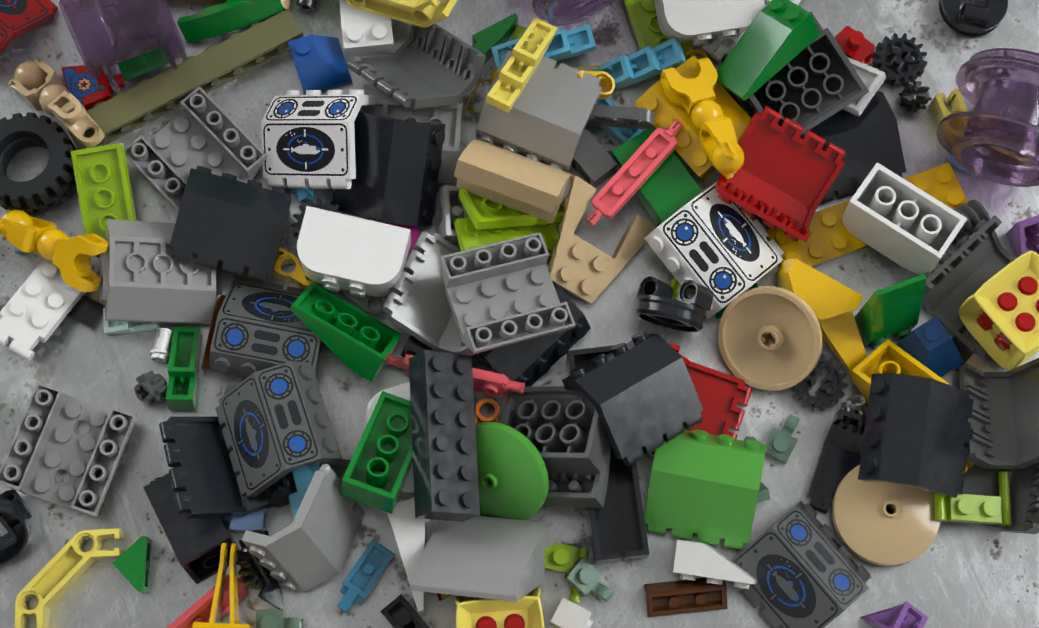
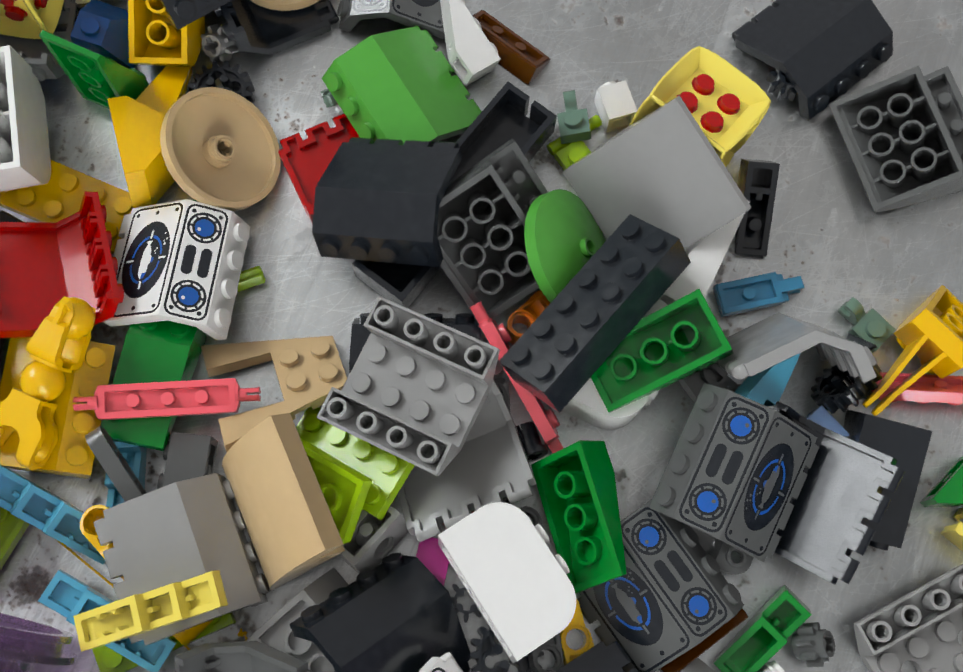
camera: 135 degrees left, 0 degrees up
black piece [635,276,713,332] -> none
sand green plate [765,414,800,464] -> none

